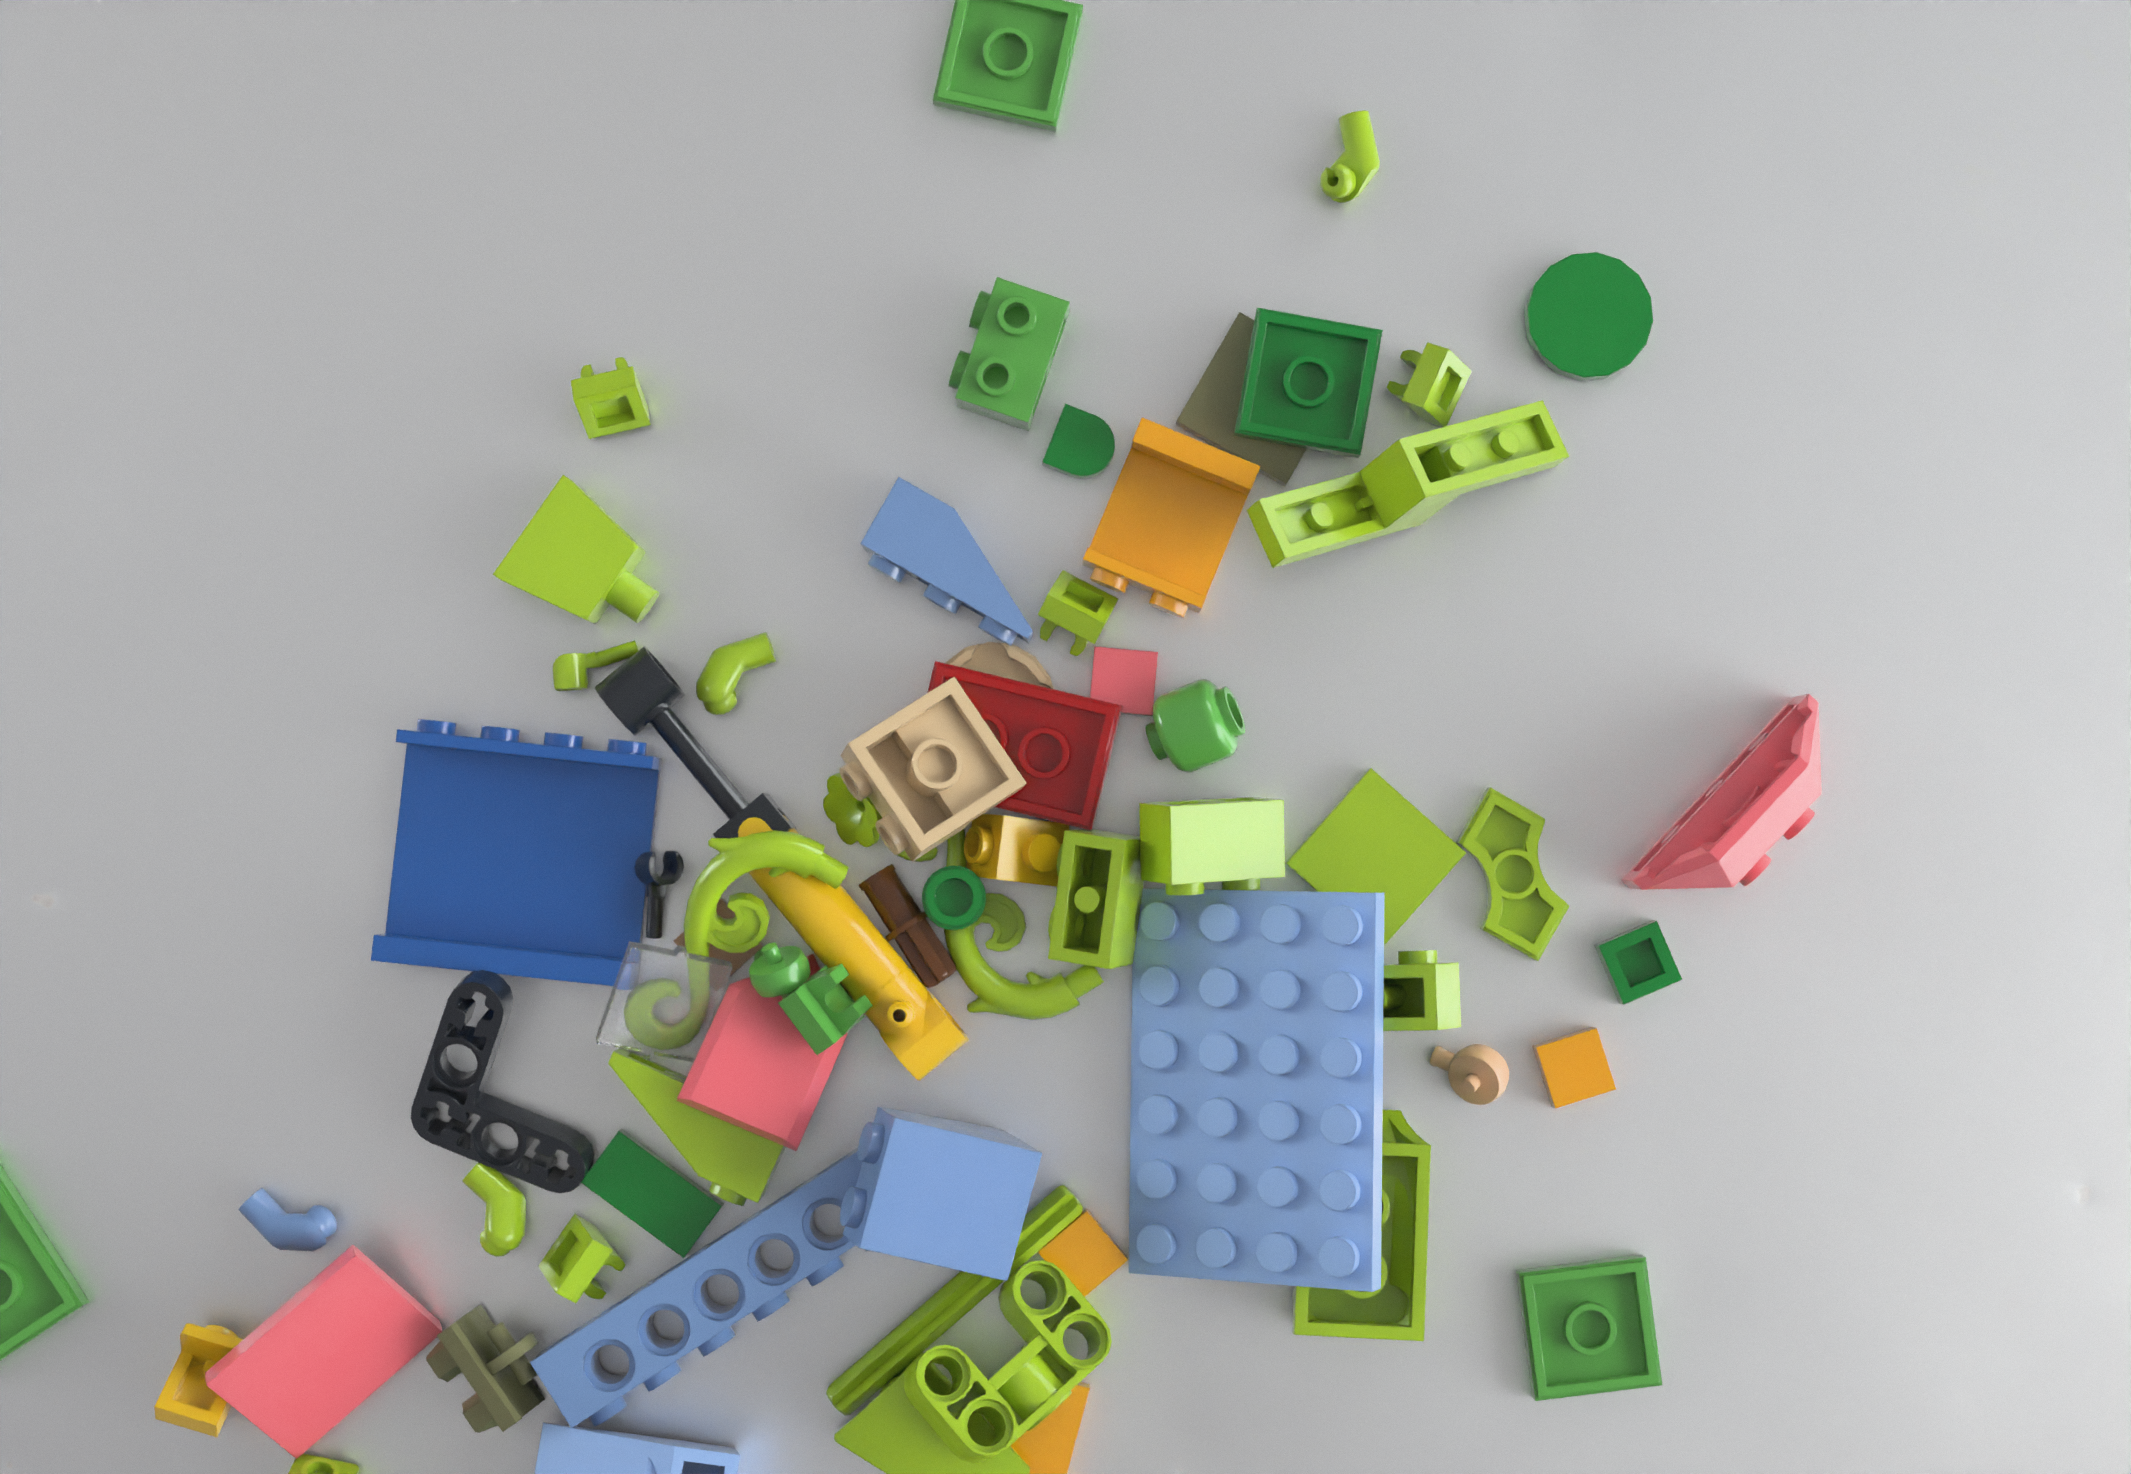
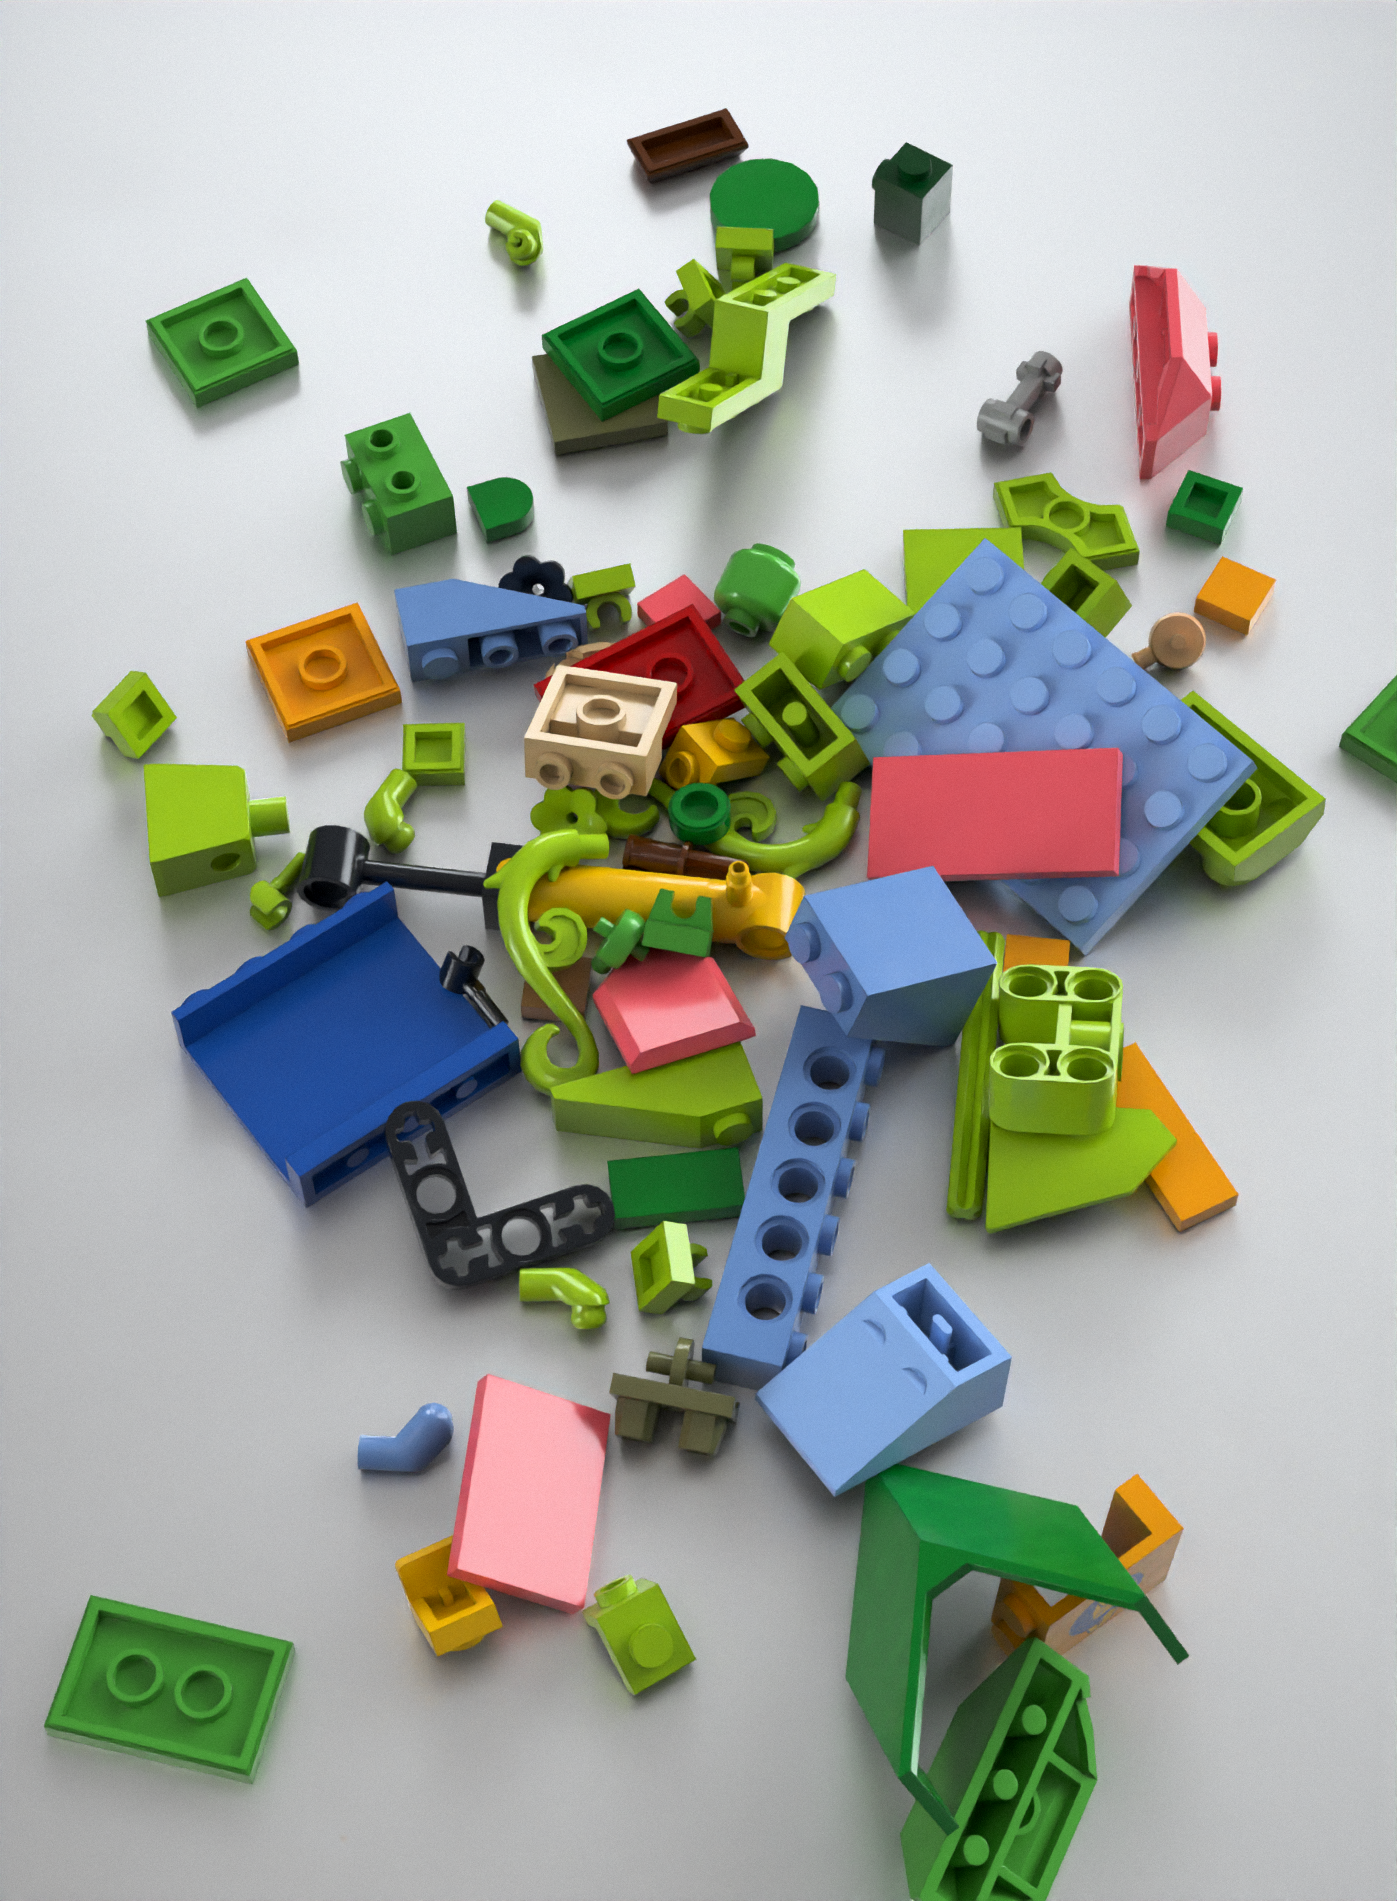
camera: 40 degrees left, 30 degrees down
clear piece [595,941,733,1062] -> none
light orange panel [1082,417,1261,618] -> none
none -> light orange tile [245,602,402,743]
none -> lime tile [402,723,466,786]
none -> black plant [498,555,573,603]
none -> reddish brown tile [627,108,749,183]
none -> lime tile [715,226,774,291]
none -> coral tile [867,748,1123,881]
none -> dark green brick [871,142,953,246]
none -> light grey bar [977,351,1063,446]

